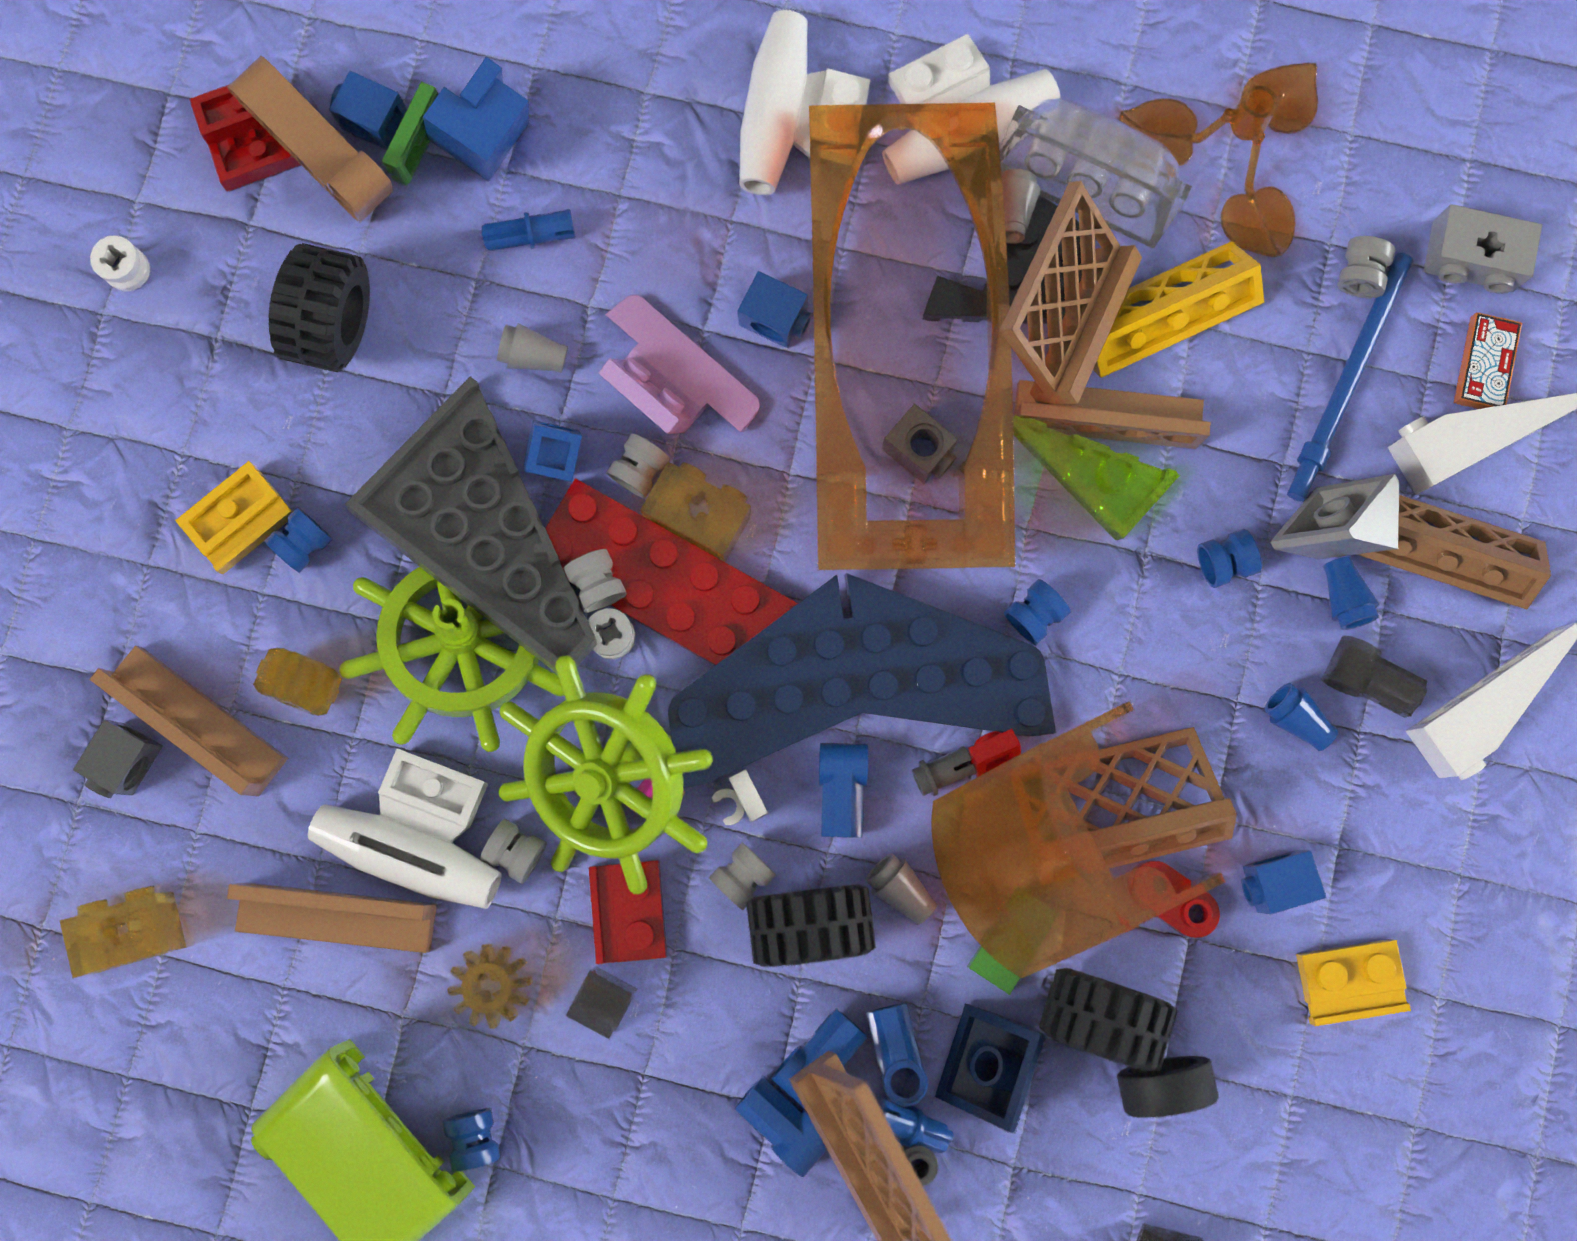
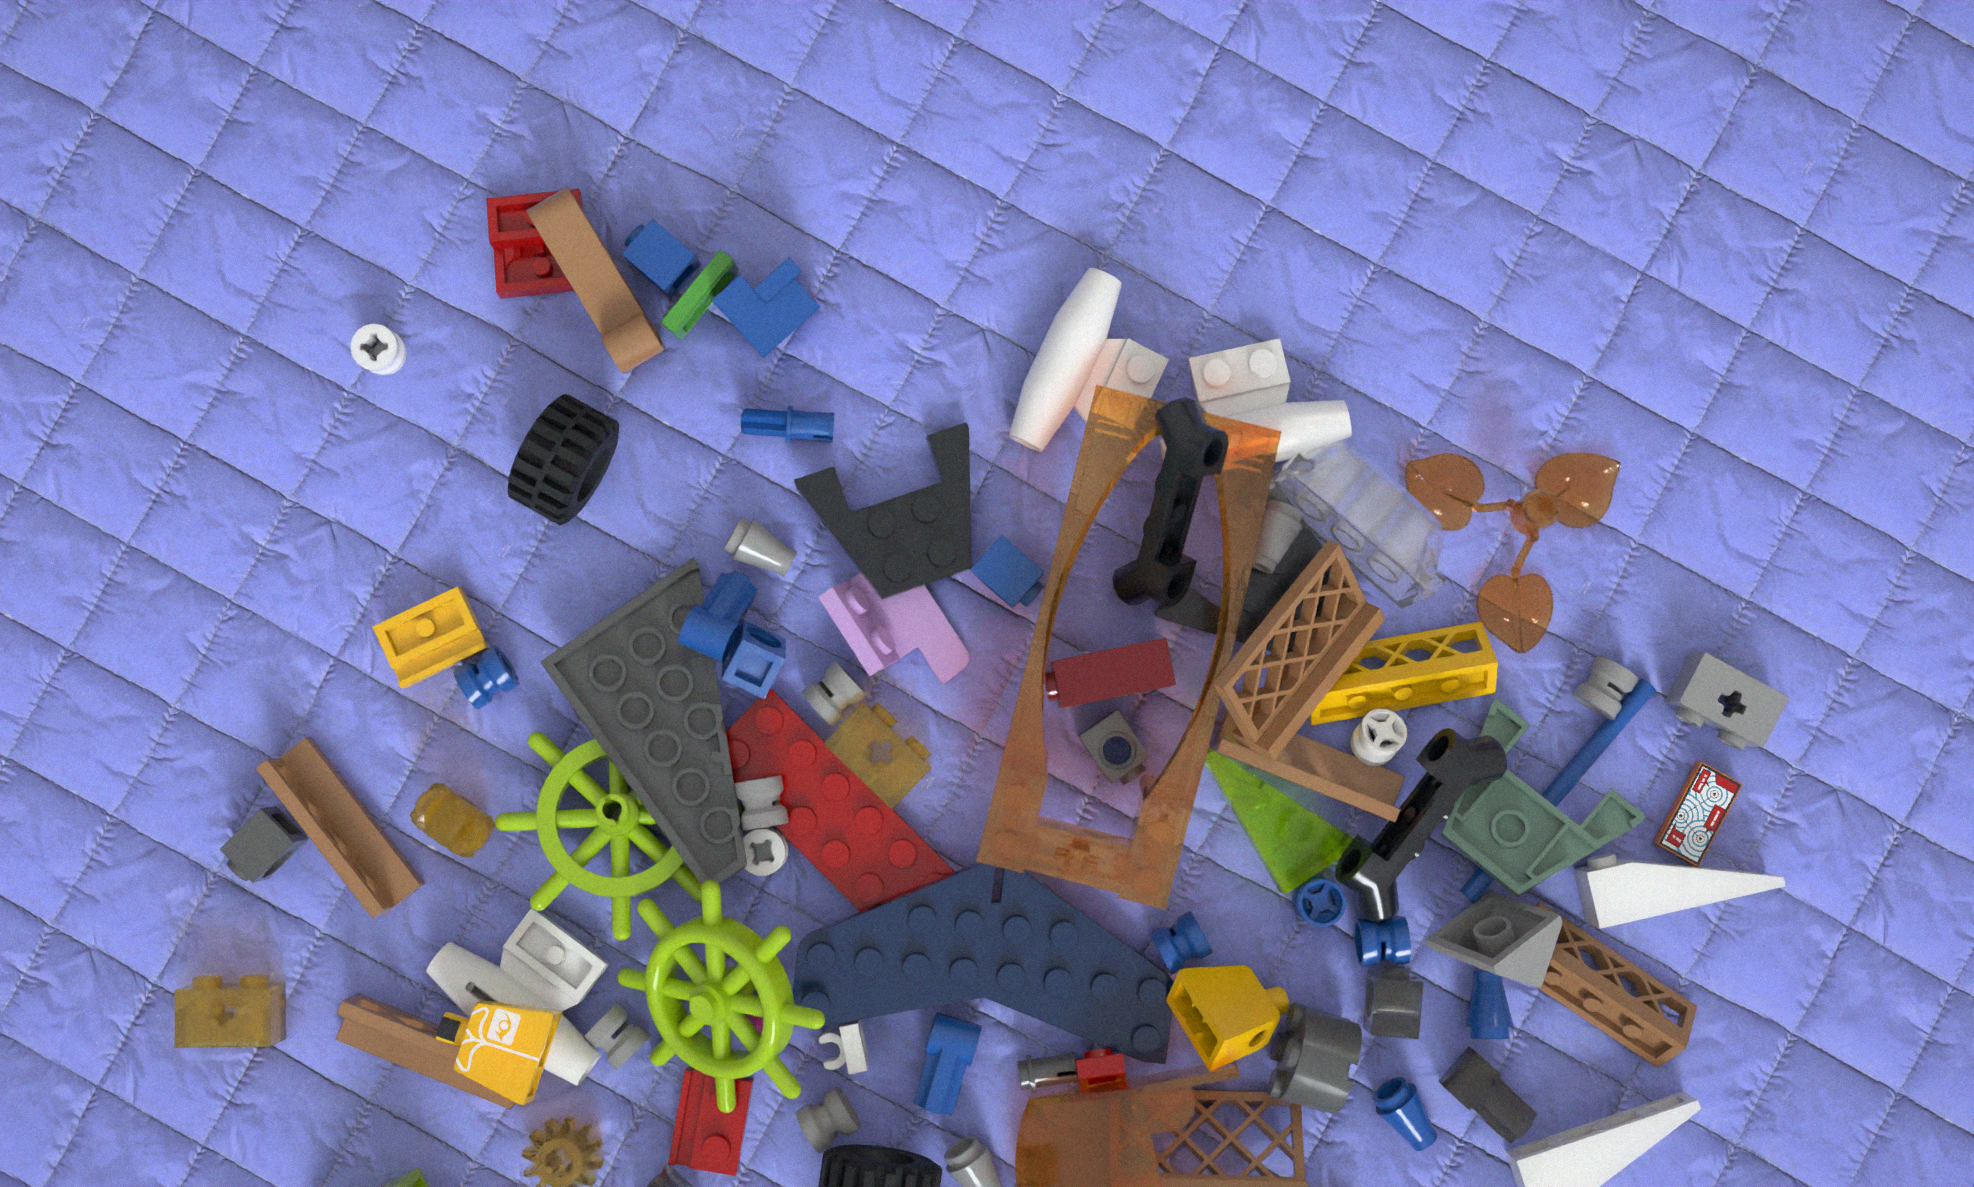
camera: 15 degrees right, 5 degrees up
none -> yellow torso [436,1000,563,1105]
none -> blue piece [678,570,758,663]
none -> black wing [794,422,972,600]
none -> dark red brick [1043,637,1176,708]
none -> black plate [1112,397,1229,607]
none -> yellow torso [1166,965,1289,1071]
none -> dark grey brick [1267,1002,1362,1115]
none -> blue wheel [1292,875,1346,927]
none -> black plate [1335,728,1507,922]
none -> white wheel [1350,709,1407,766]
none -> clear smoke brick [1363,965,1424,1040]
none -> sand green wing [1441,698,1646,897]

